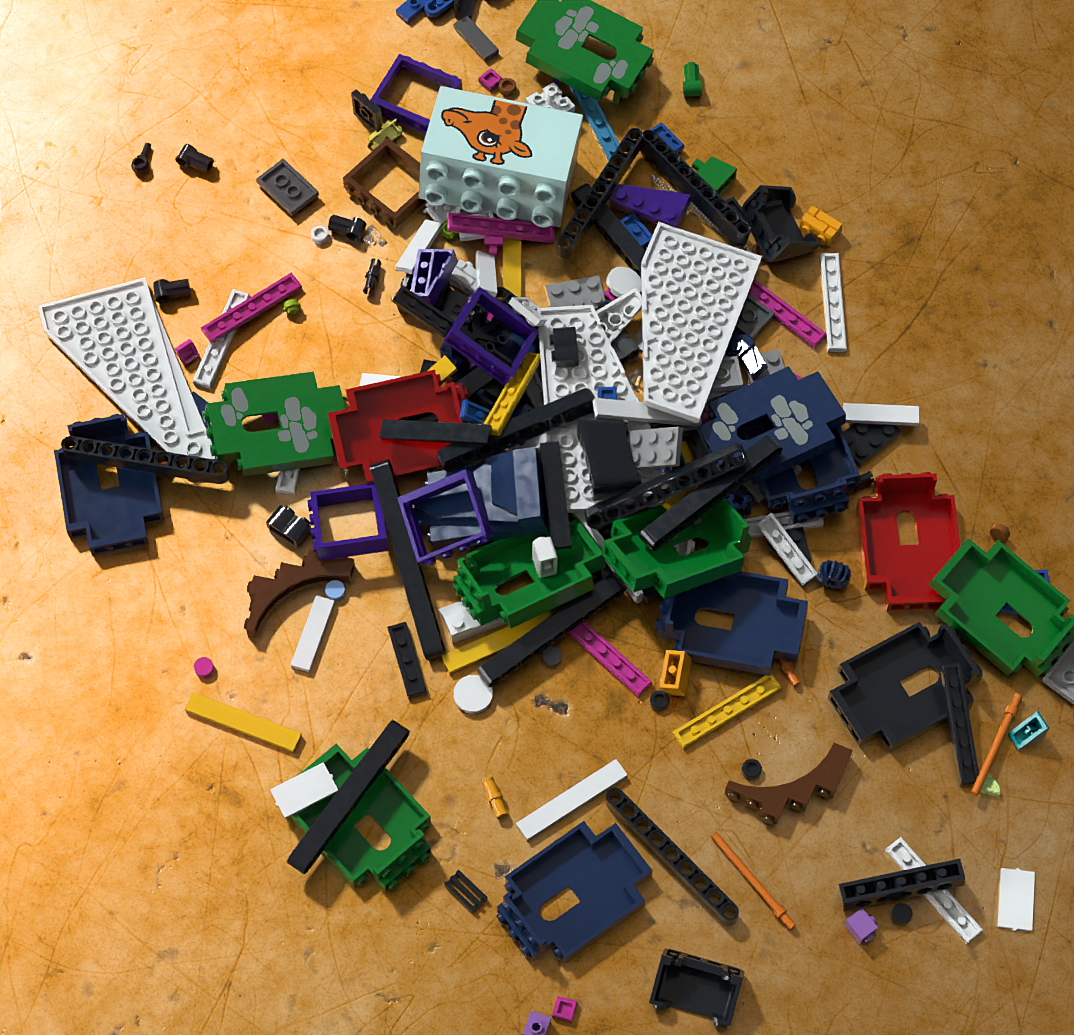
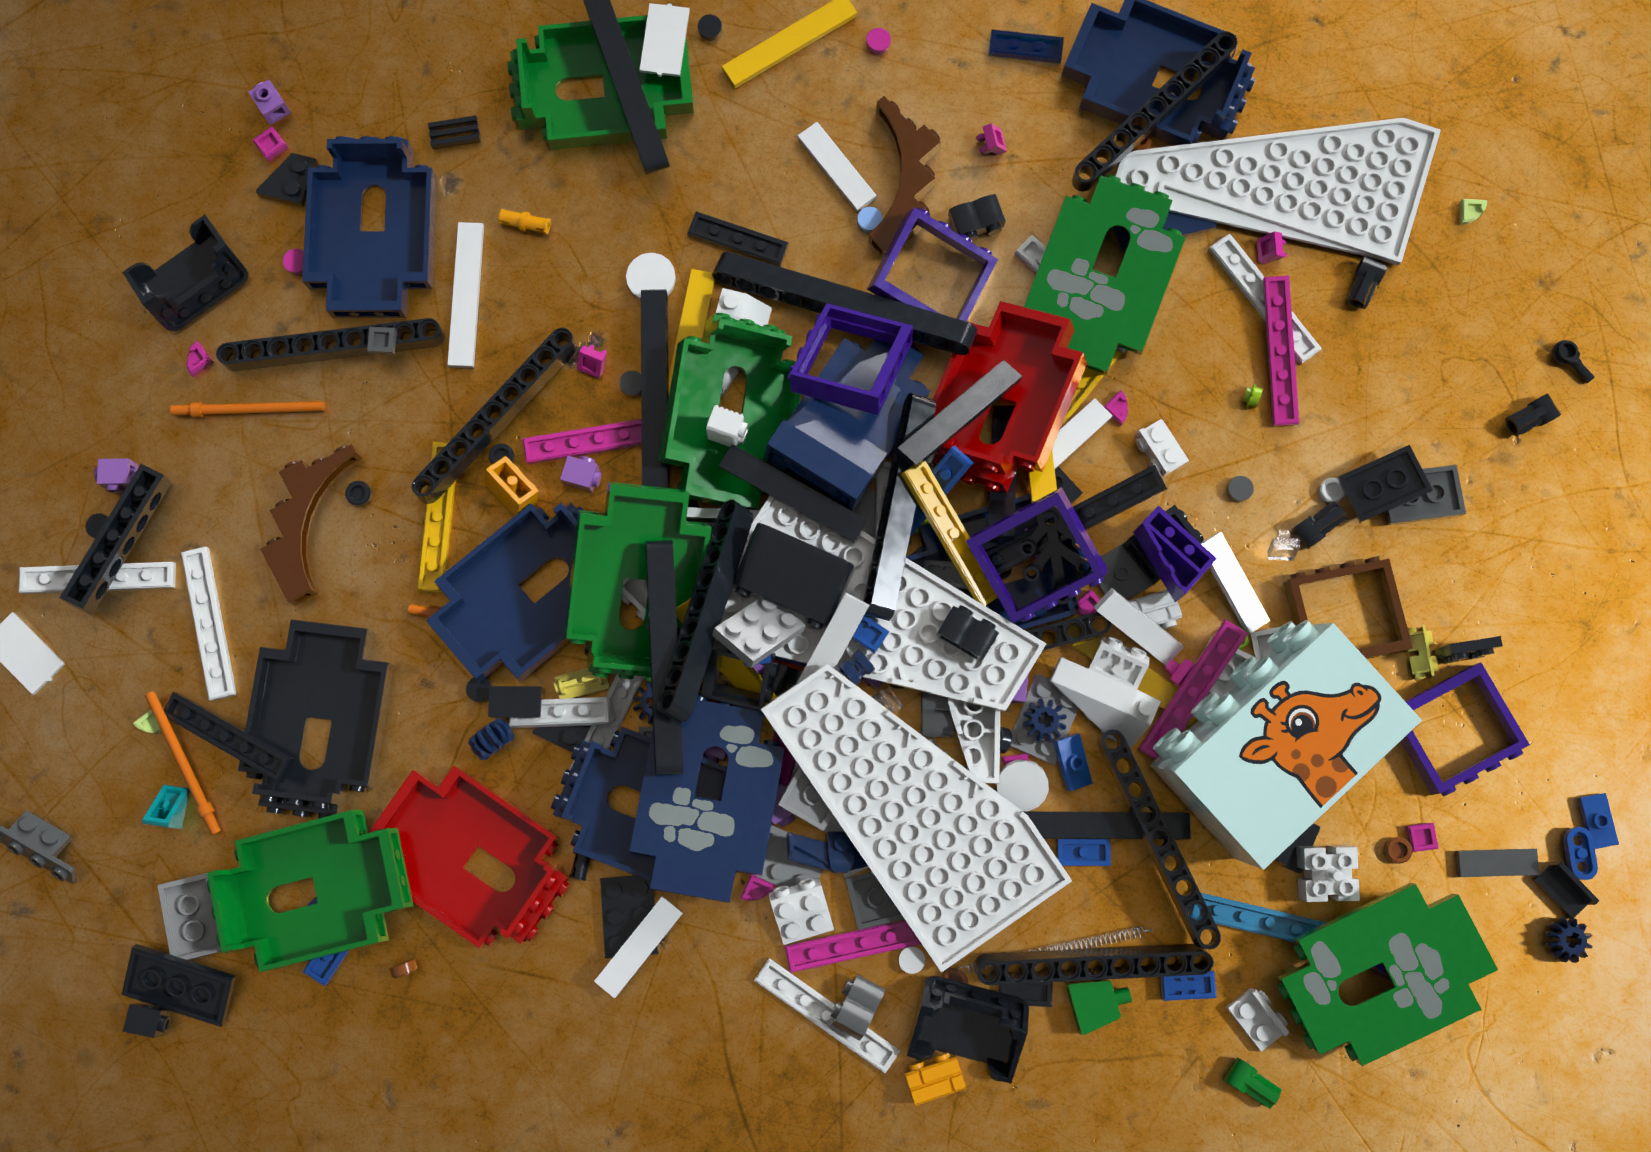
camera: 125 degrees right, 15 degrees up
black pin [363,258,382,295] -> none
white plate [509,297,547,327] -> none
dark purple wedge [609,183,691,228] -> none
none -> white tile [181,547,237,701]
none -> dark pink tile [186,341,214,377]
none -> black wing [256,153,318,207]
none -> dark pink tile [283,249,304,275]
none -> dark grey tile [367,327,397,355]
none -> black beam [411,328,577,504]
none -> black tile [466,678,493,703]
none -> black panel [488,686,545,718]
none -> light yellow hinge [554,668,610,699]
none -> medium lavender brick [560,456,602,493]
none -> dark pink tile [577,345,607,378]
none -> black tile [698,14,722,41]
none -> white plate [769,878,834,945]
none -> dark grey brick [830,974,886,1041]
none -> dark blue wheel [838,649,875,685]
none -> white tile [898,947,925,974]
none -> dark pink tile [976,123,1007,155]
none -> clear blue tile [988,29,1064,64]
none -> dark blue gear [1022,699,1067,743]
none -> white wedge [1050,657,1161,748]
none -> blue plate [1053,733,1093,792]
none -> white bracket [1088,636,1149,689]
none -> dark pink tile [1104,390,1128,426]
none -> white bracket [1135,419,1189,478]
none -> white bracket [1226,988,1289,1052]
none -> dark grey tile [1227,476,1254,502]
none -> black plate [1337,445,1433,524]
none -> yellowish green tile [1460,199,1487,225]

